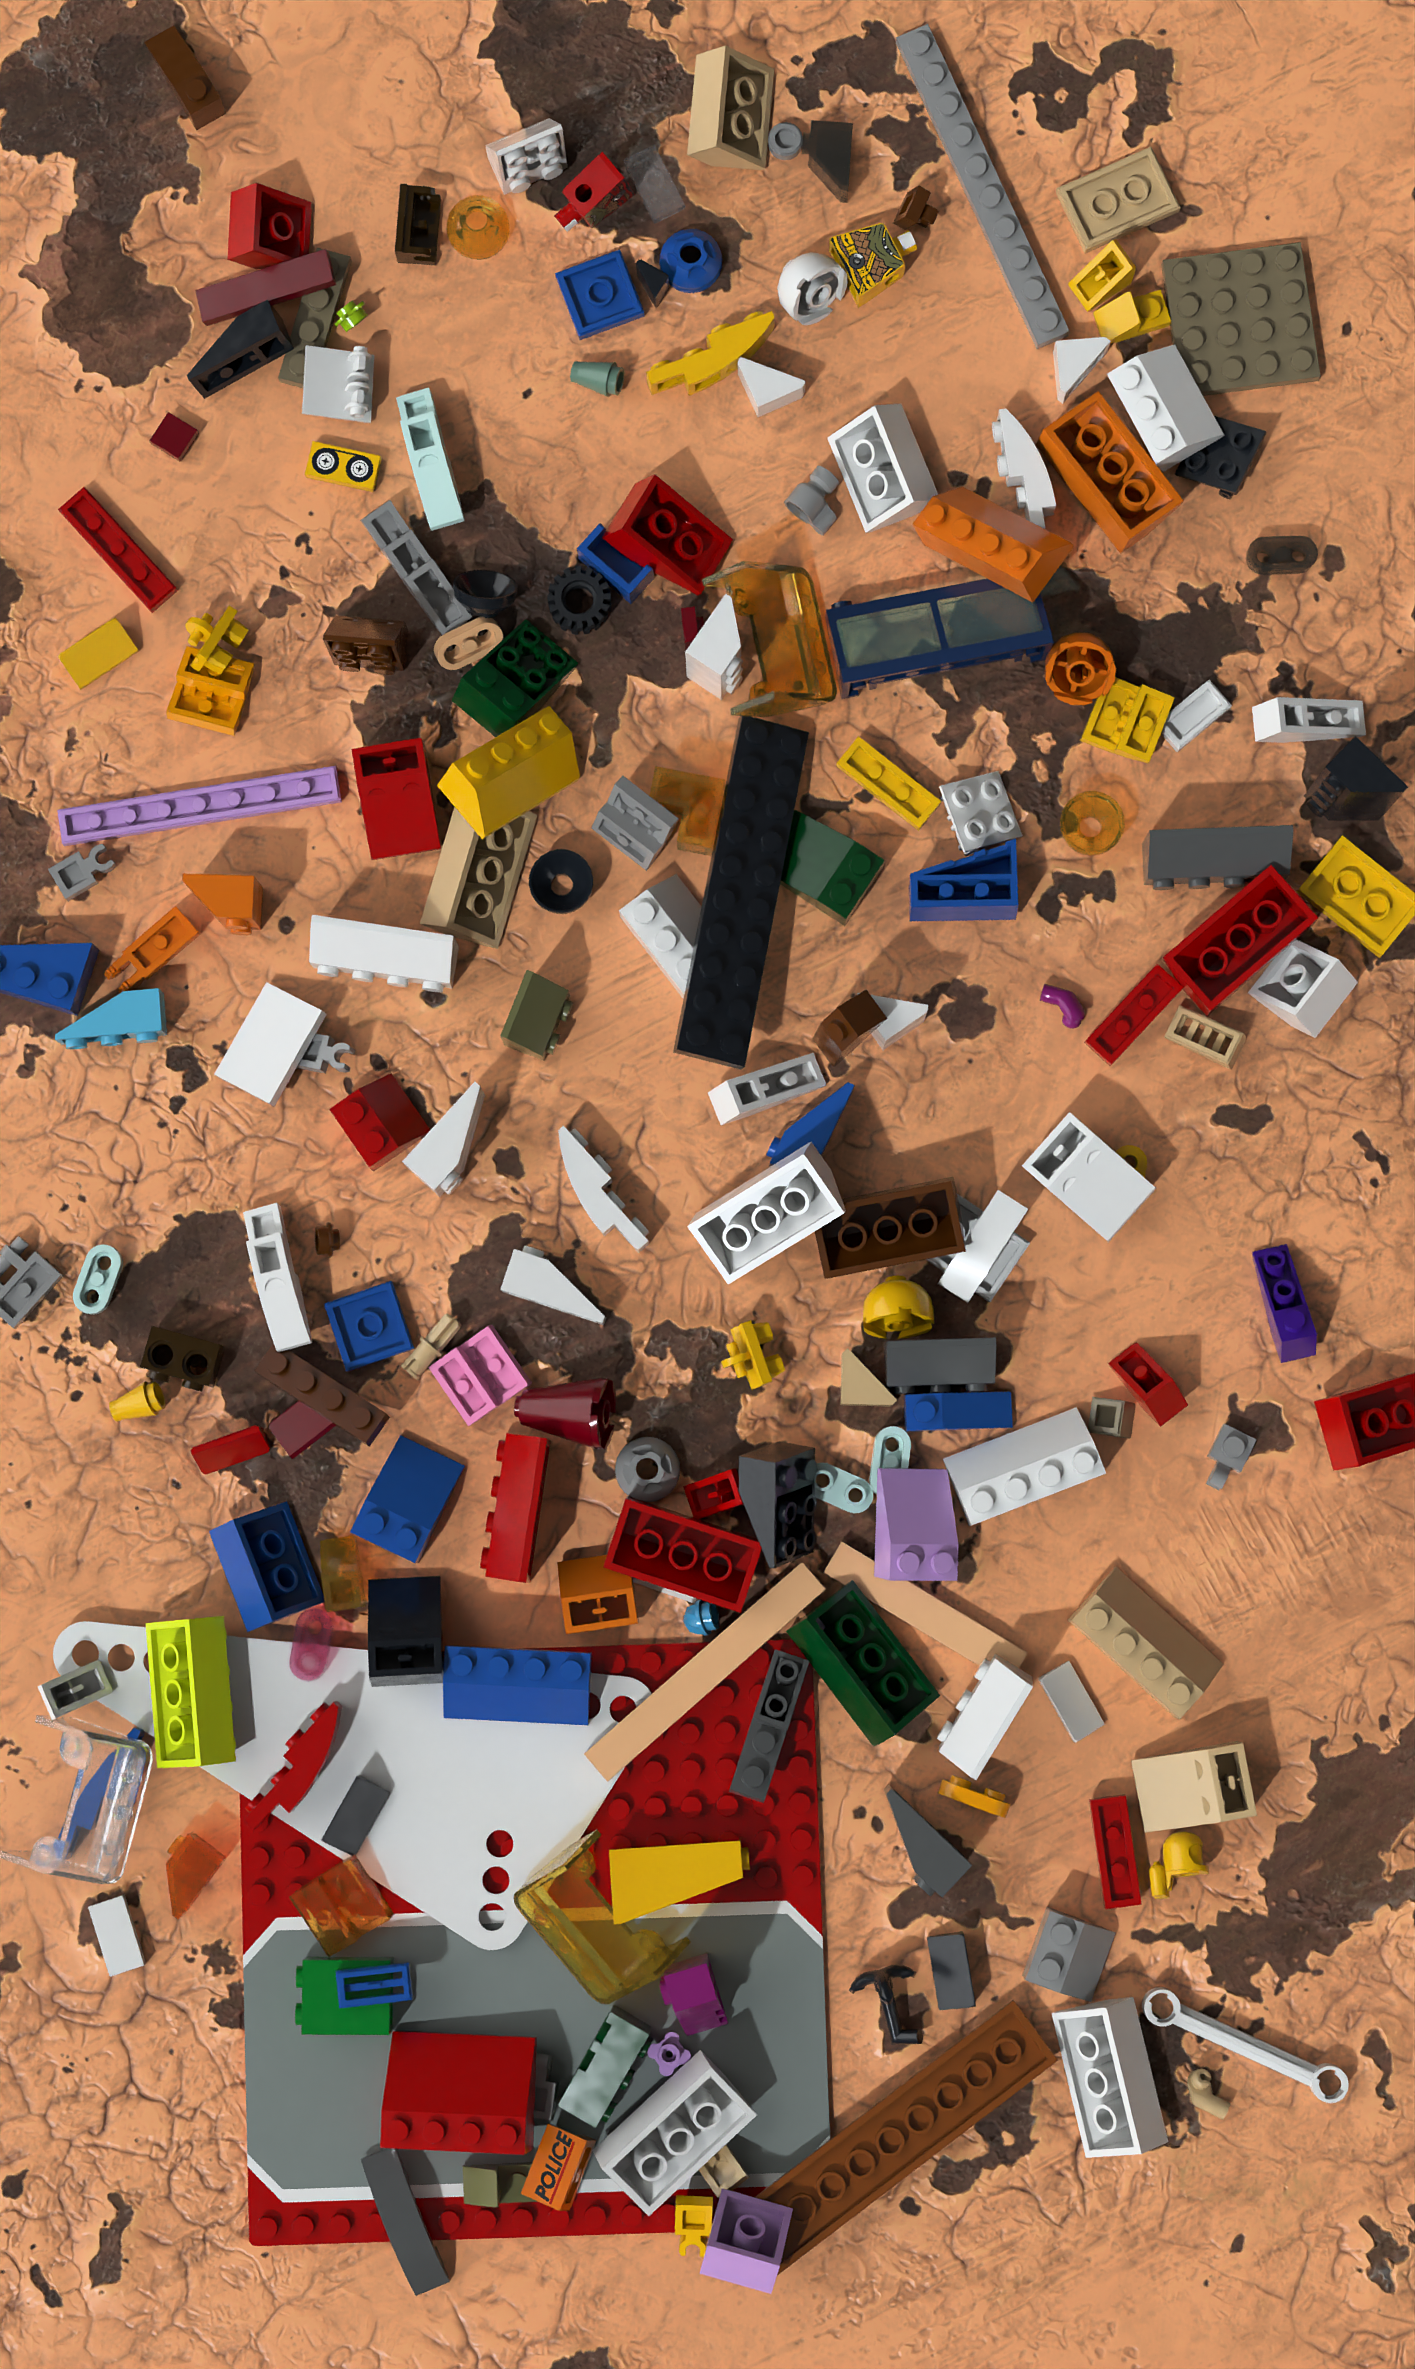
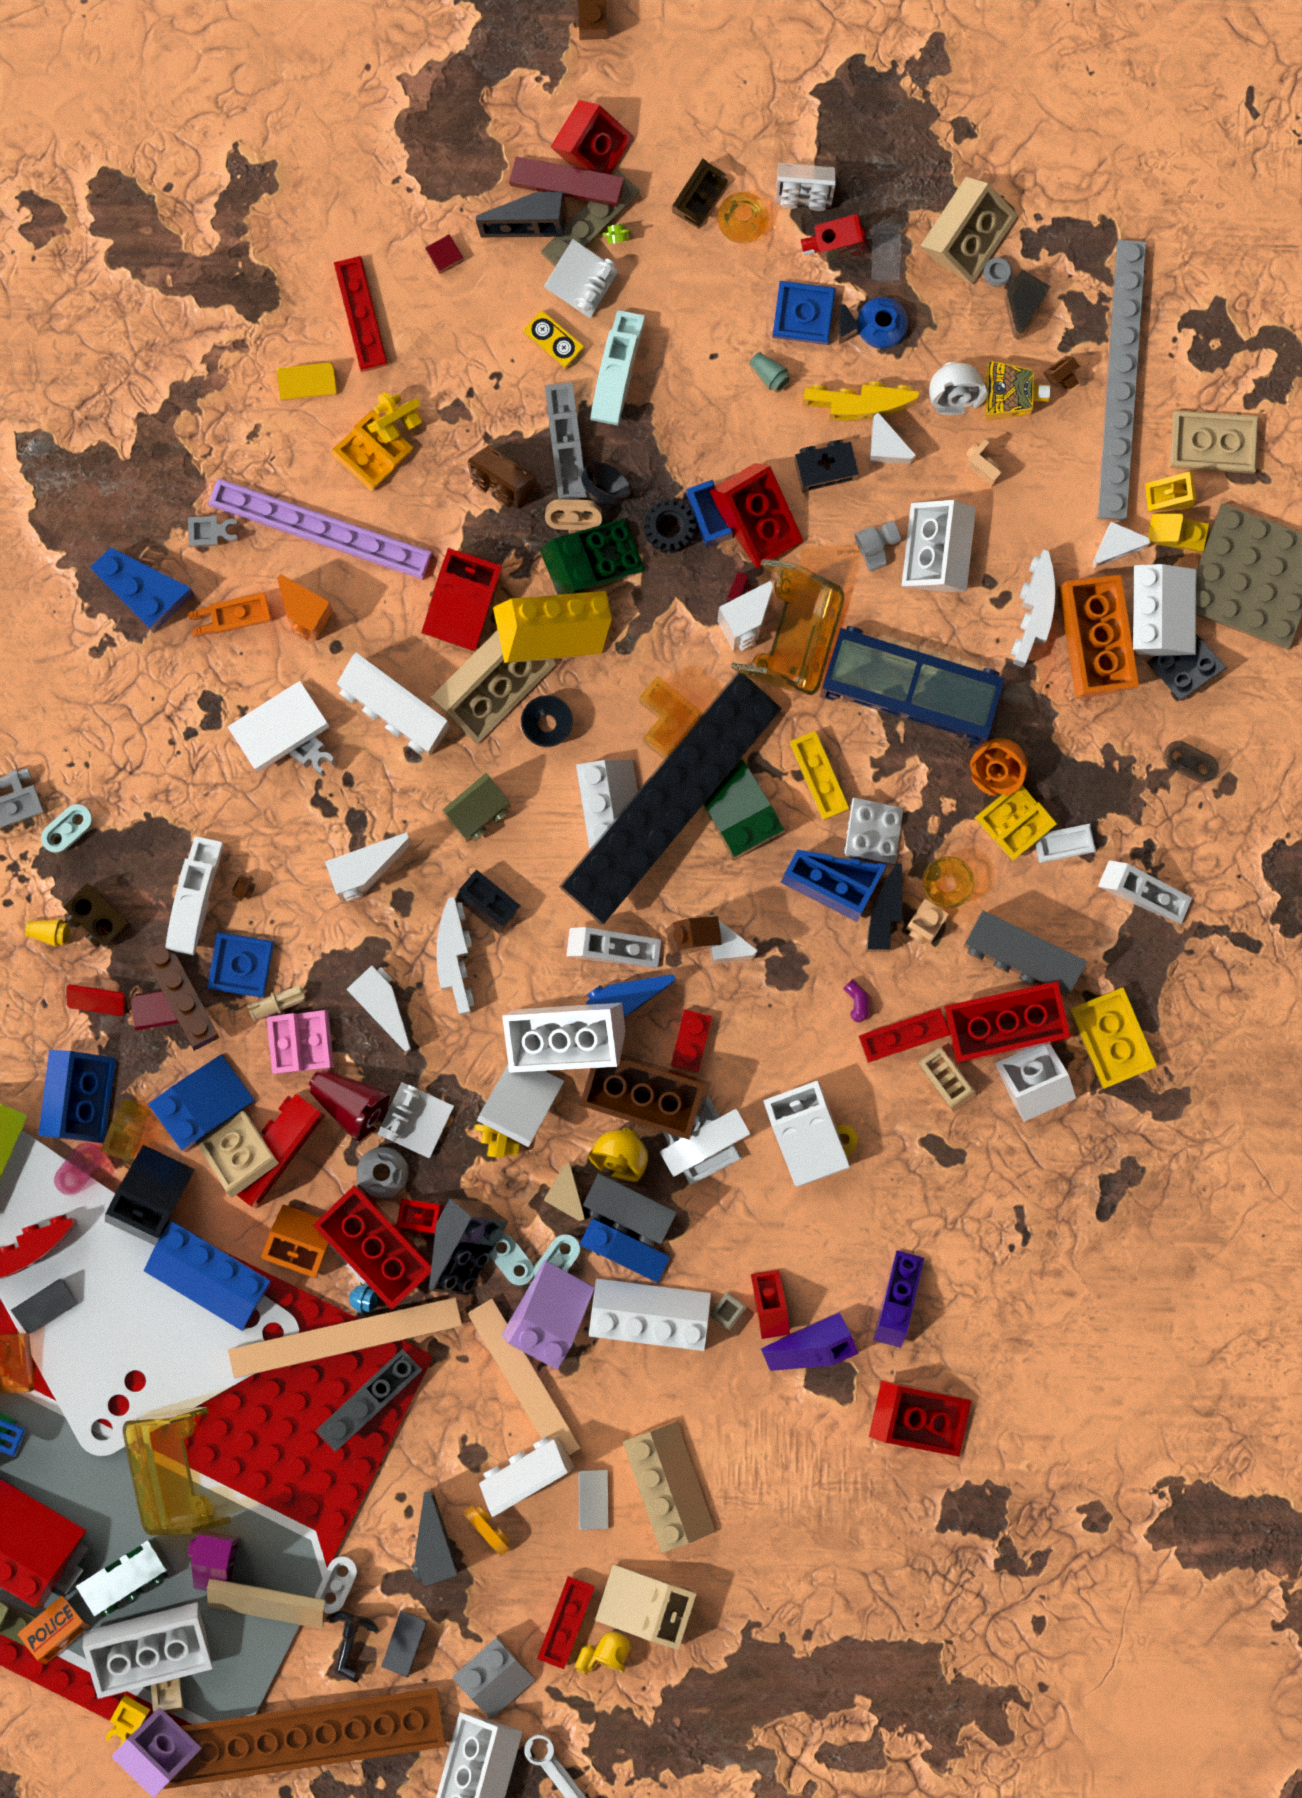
camera: 20 degrees right, 0 degrees up
medium azure slope [55,988,167,1049] -> none
red slope [329,1073,430,1172] -> none
light grey slope [592,776,679,871] -> none
yellow slope [609,1840,750,1924] -> none
lavender plate [647,2032,691,2076] -> none
dark green slope [786,1580,940,1747] -> none
orange slope [912,487,1074,603] -> none
light grey plate [1206,1424,1256,1490] -> none
black slope [1304,736,1408,821] -> none
none -> tan tile [197,1109,279,1198]
none -> tan tile [207,1578,325,1629]
none -> white plate [315,1556,357,1613]
none -> white hinge [378,1082,454,1158]
none -> black hinge [455,869,521,935]
none -> white tile [477,1064,564,1147]
none -> red plate [671,1009,712,1072]
none -> dark purple slope [761,1312,859,1371]
none -> black brick [794,440,859,493]
none -> black slope [866,864,902,952]
none -> light nougat bracket [906,899,949,944]
none -> light nougat bracket [965,438,1001,487]

